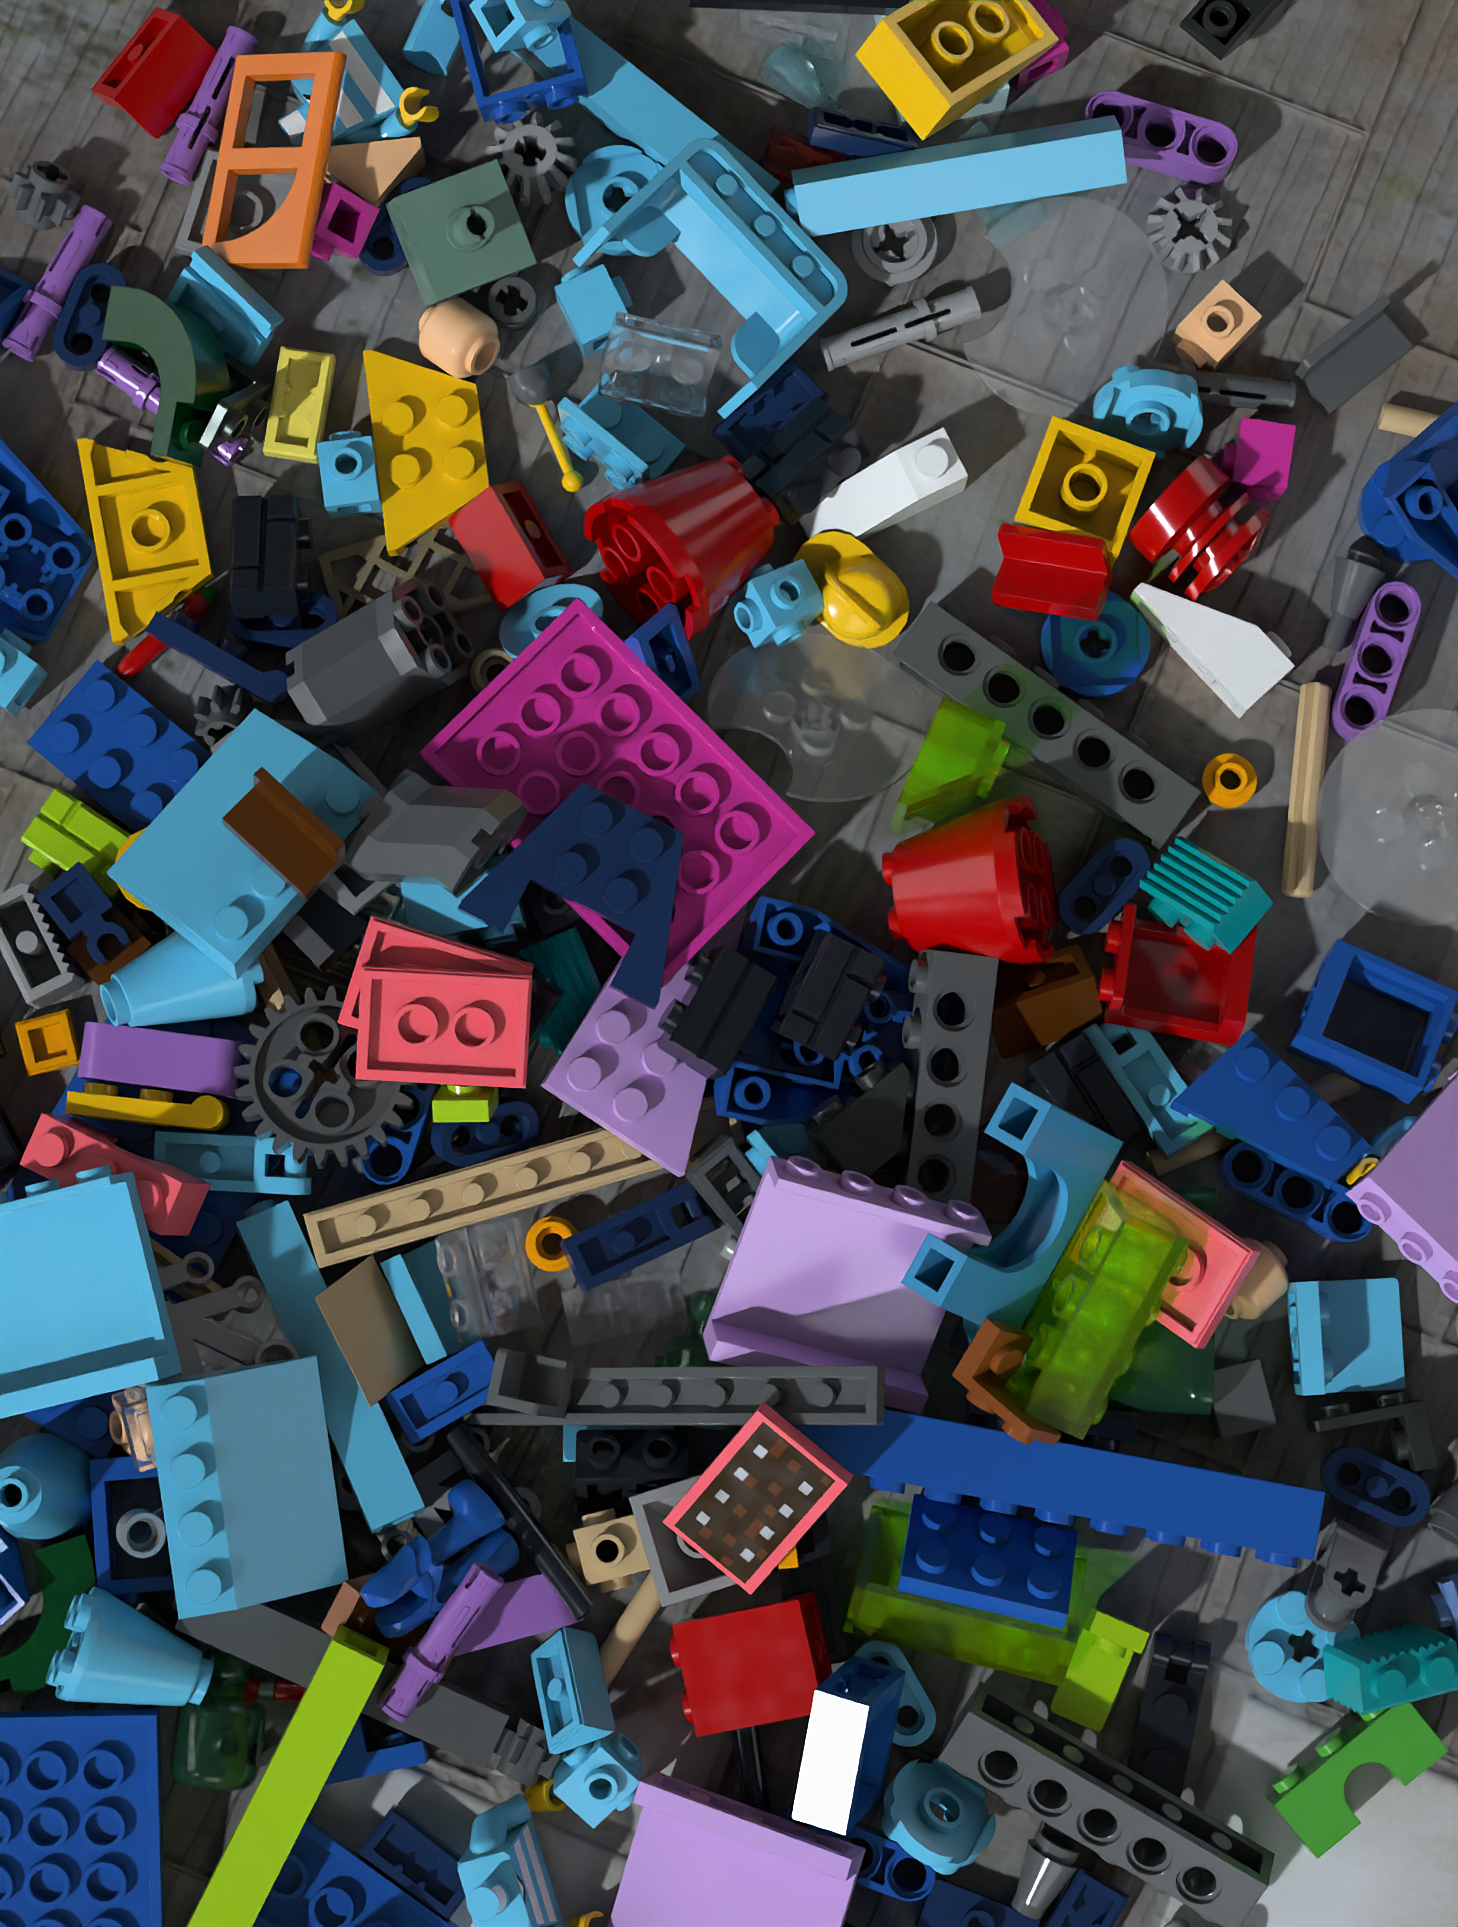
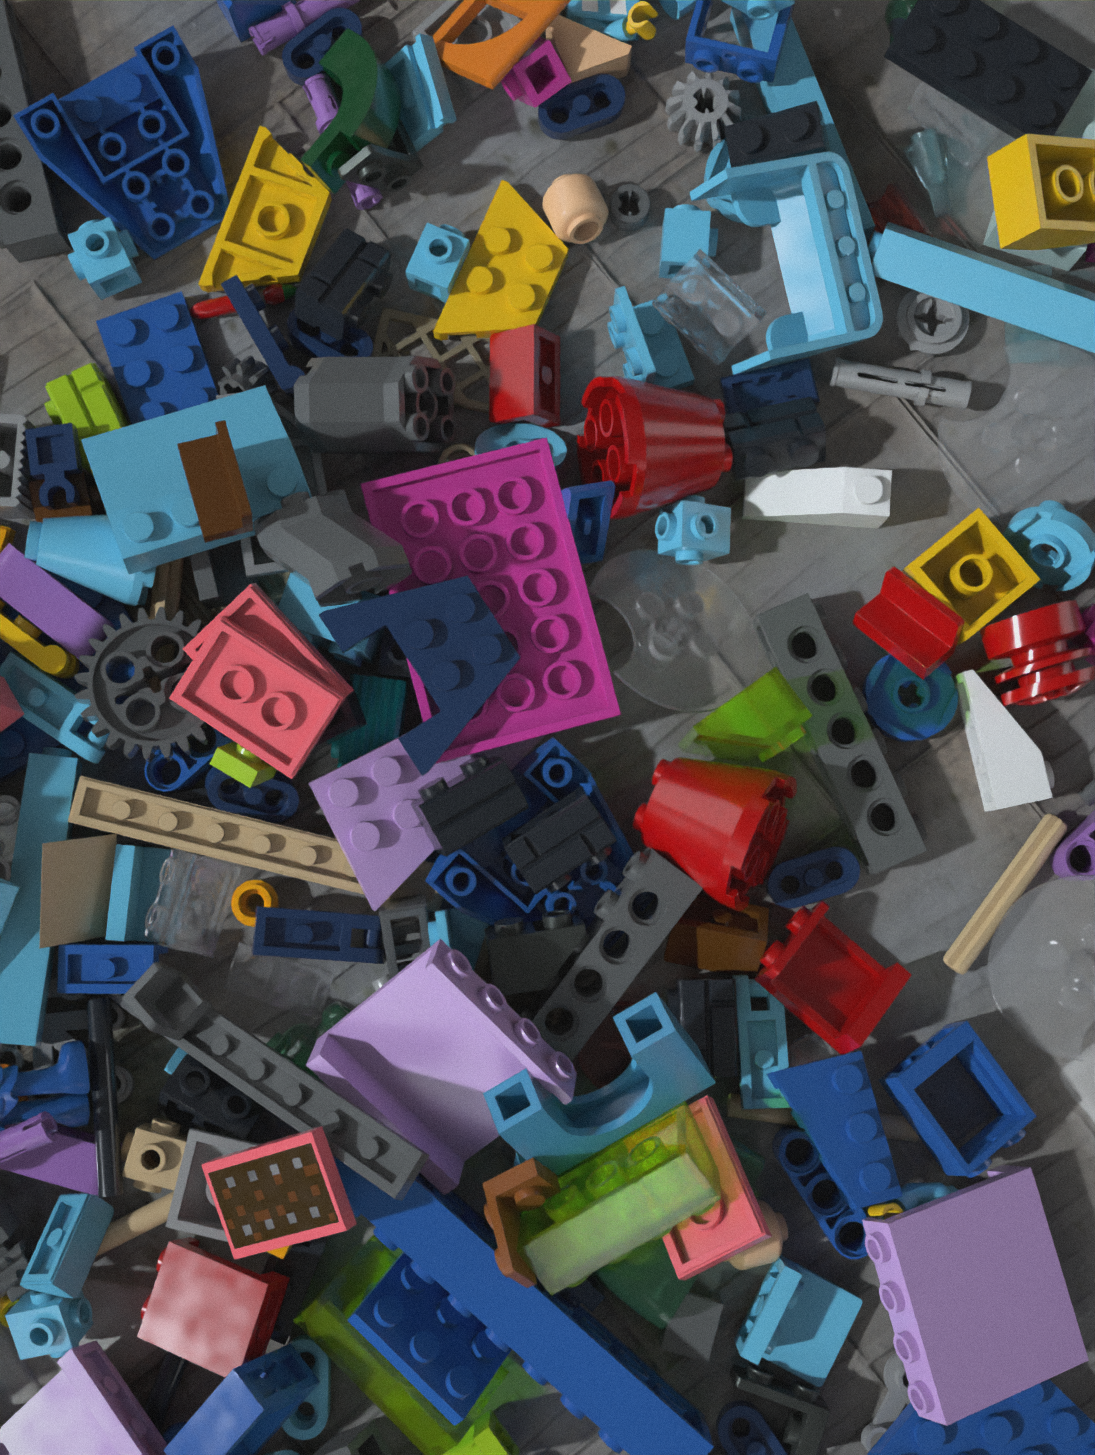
camera: 30 degrees right, 0 degrees up
light yellow plate [263,346,336,464] -> none
sand green brick [386,159,537,308] -> none
hinge [506,362,584,492] -> none
yellow piece [793,531,910,649] -> none
dark blue plate [806,106,919,160] -> none
teal brick [1139,836,1273,954] -> none
light orange plate [1201,753,1257,809] -> none
none -> black brick [725,101,830,168]

